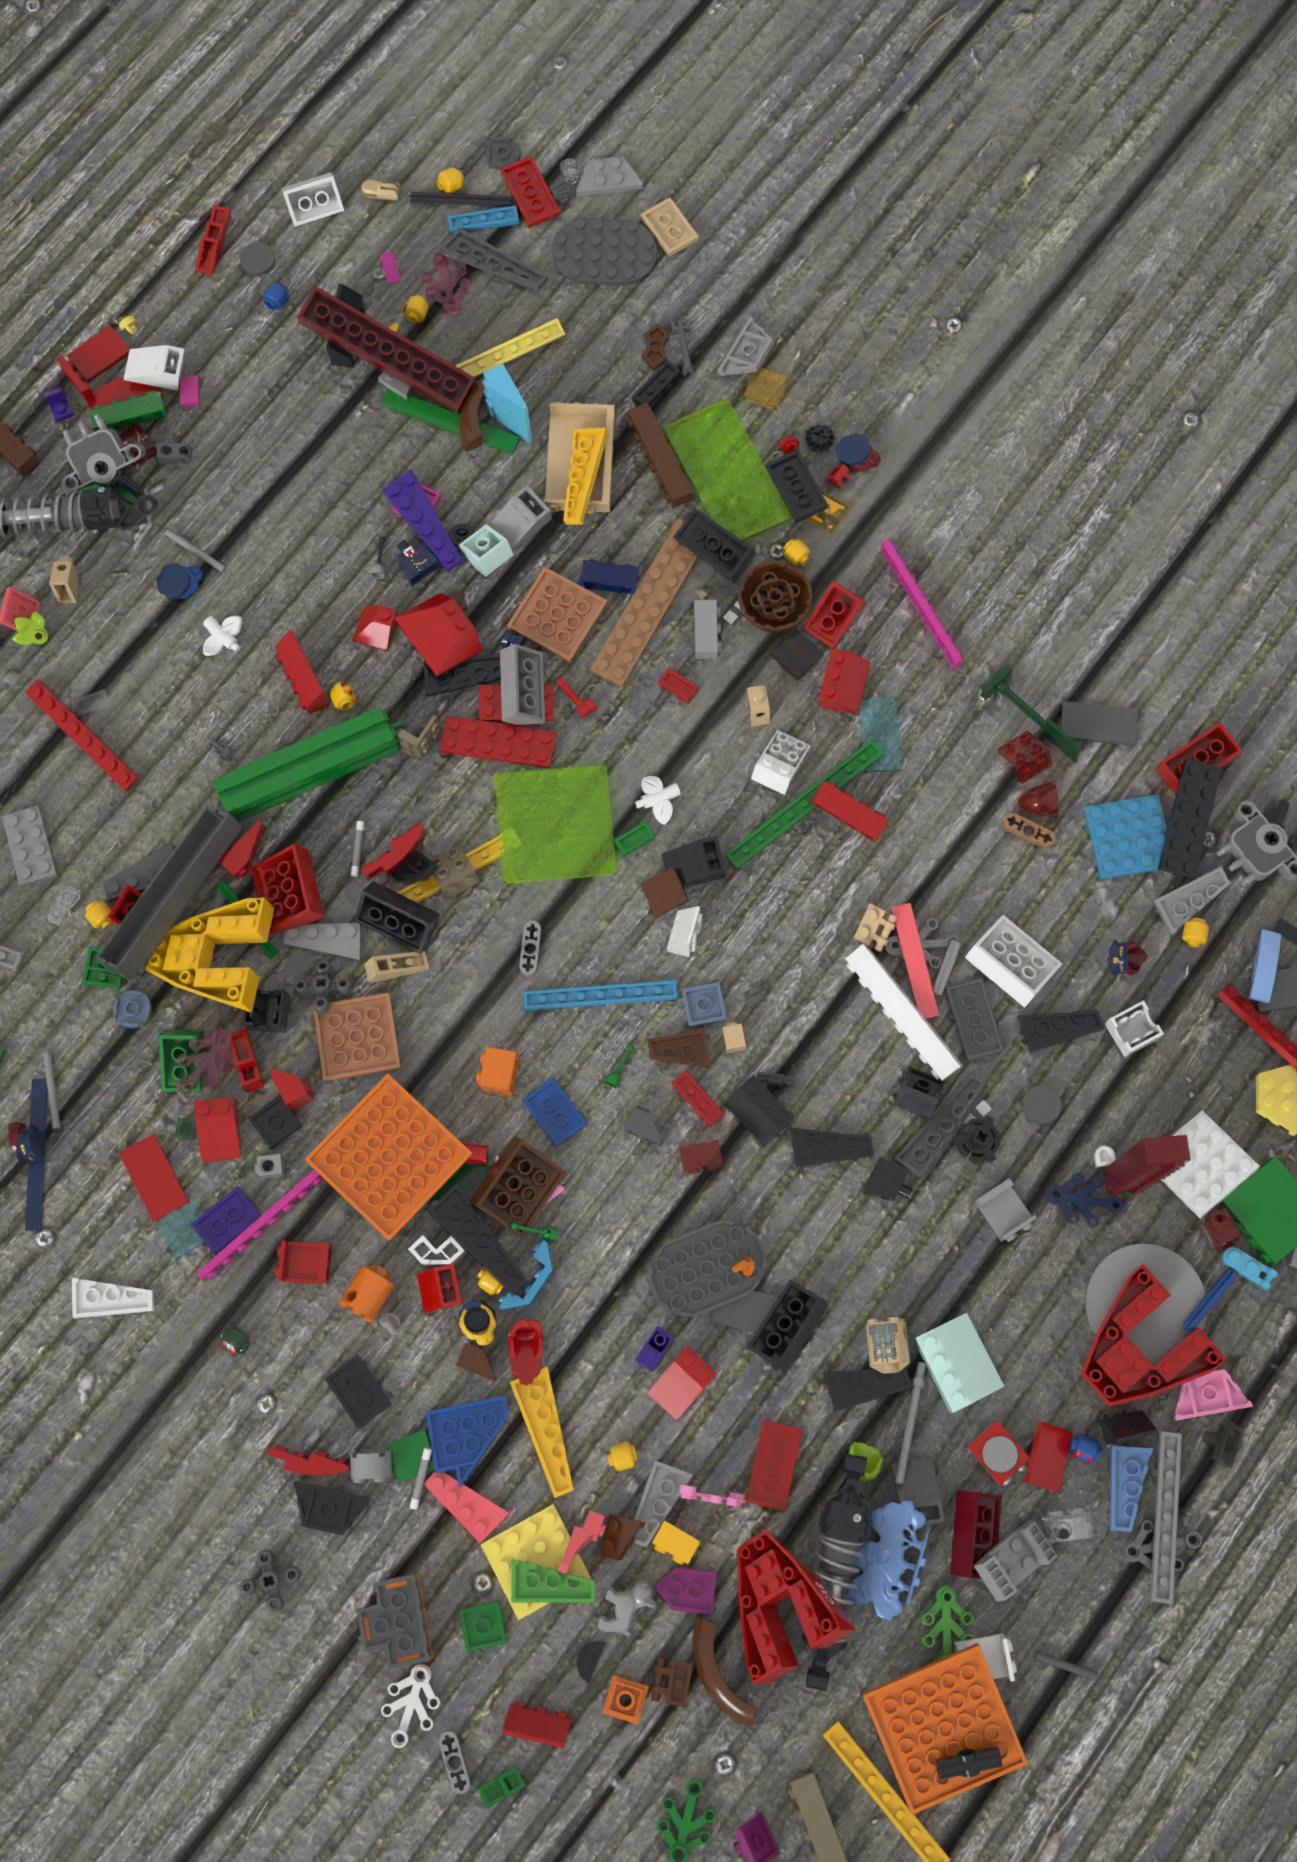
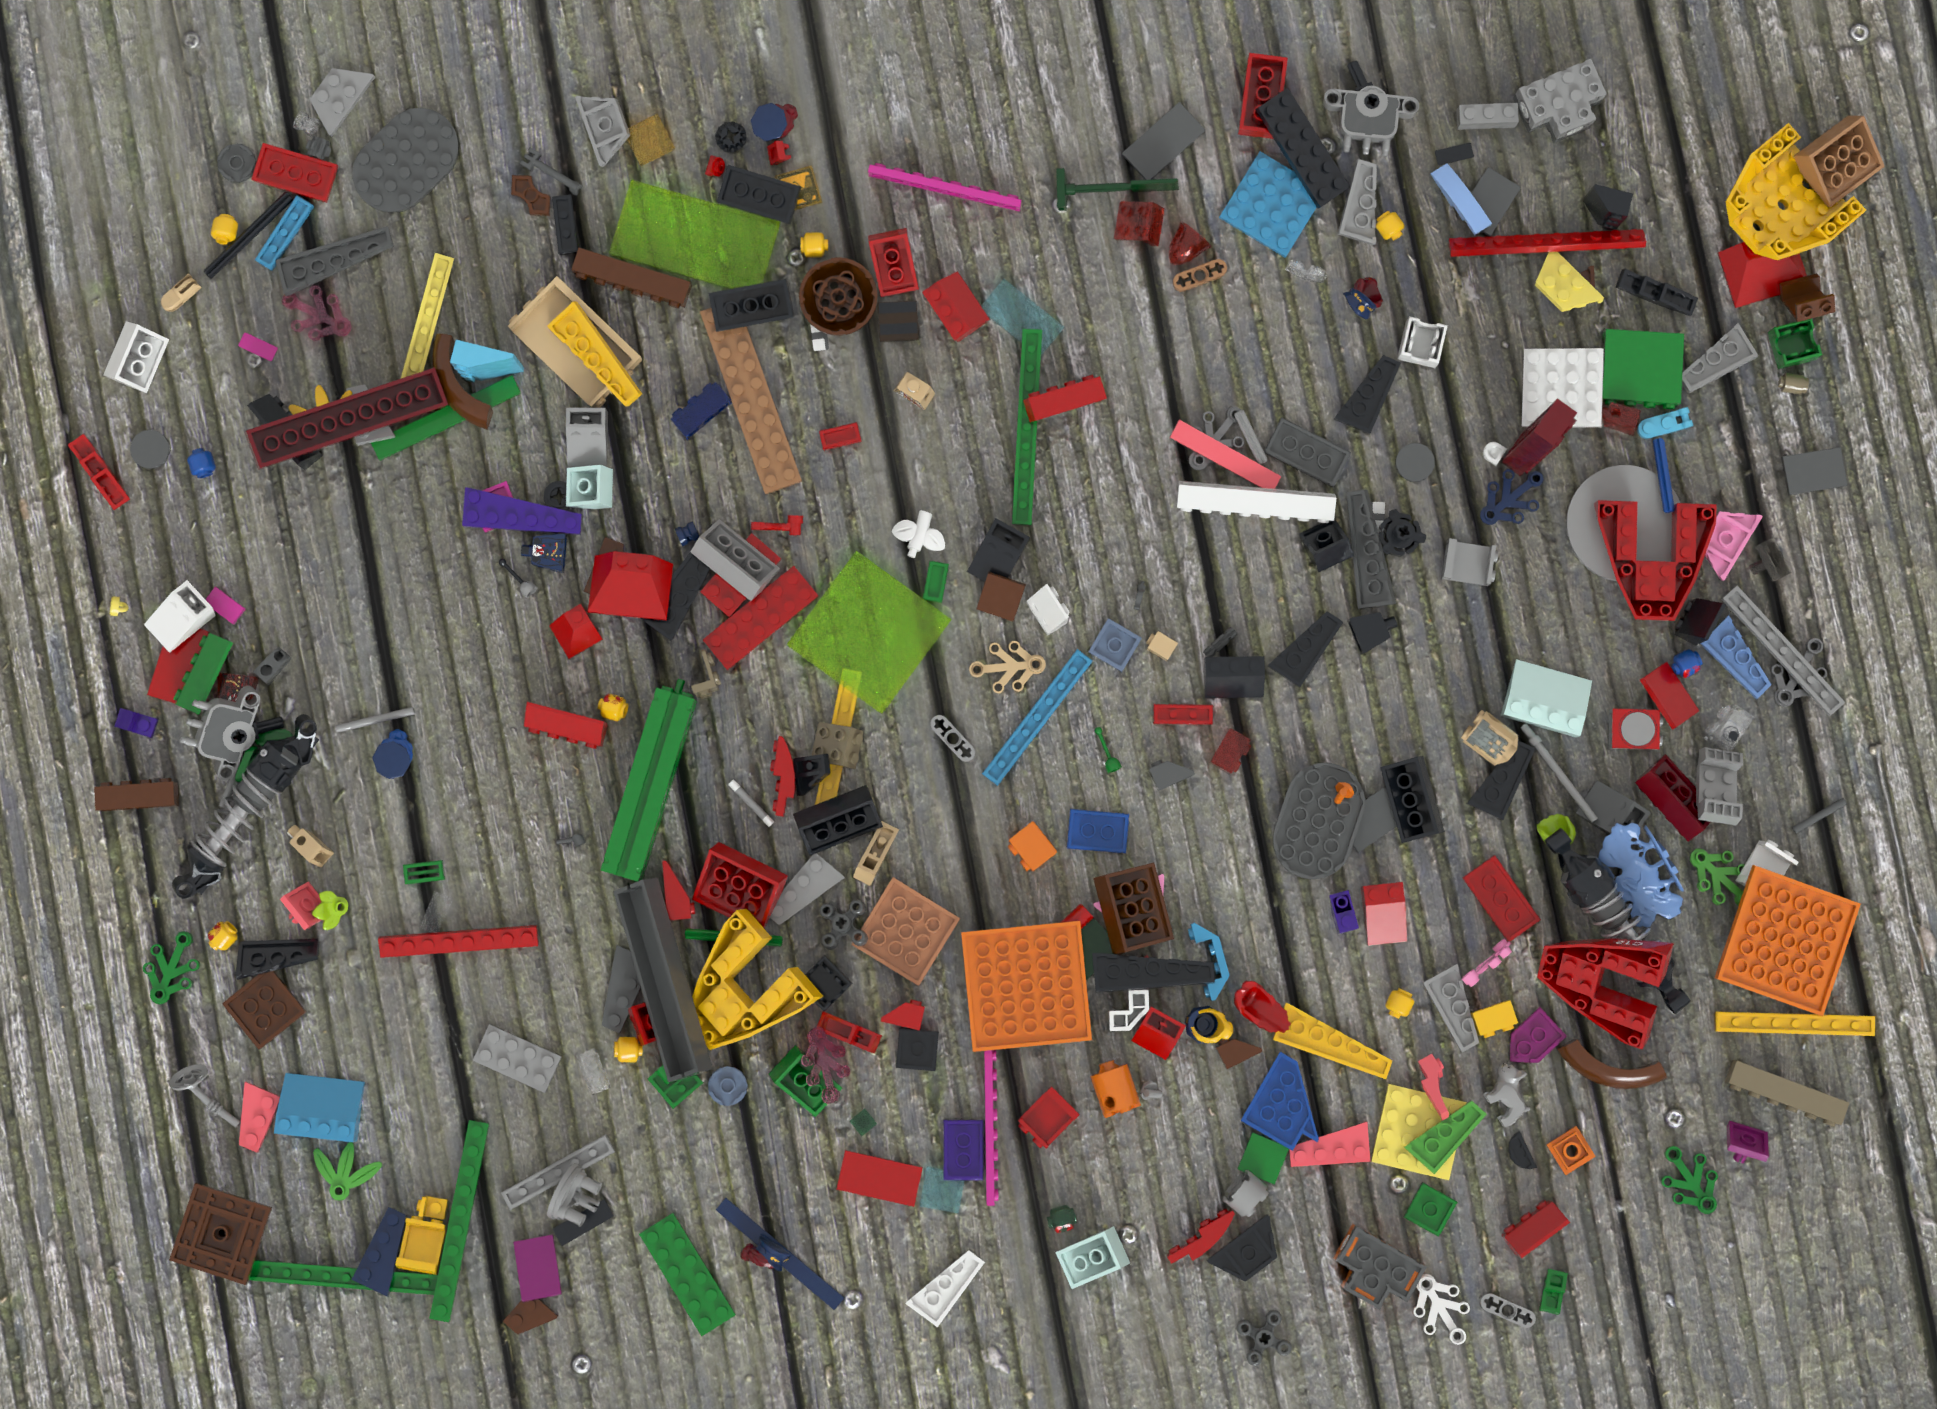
camera: 50 degrees left, 10 degrees up
light grey bar [43,1052,60,1130] -> none
red plate [56,355,93,403] -> none
red tile [67,326,130,383] -> none
red slope [194,1097,242,1163] -> none
white plant [203,616,242,656] -> none
light grey brick [254,1154,286,1179] -> none
black plate [324,1355,392,1429] -> none
yellow head [403,295,429,323] -> none
light grey bar [410,1447,432,1510] -> none
yellow head [477,1268,504,1295] -> none
nougat plate [507,567,608,663] -> none
green hinge [511,1222,558,1243] -> none
reddish brown wing [600,1514,645,1561] -> none
tan plate [641,198,699,257] -> none
reddish brown wing [647,1029,711,1068] -> none
reddish brown plate [650,1657,693,1707] -> none
light grey brick [694,600,721,659] -> none
white slope [751,730,811,795] -> none
tan plate [854,903,897,952] -> none
black piece [935,1746,1002,1780] -> none
white slope [965,915,1062,1007] -> none
none -> green tile [403,860,445,885]
none -> tan plant [969,641,1046,694]
none -> light aqua slope [1055,1226,1130,1289]

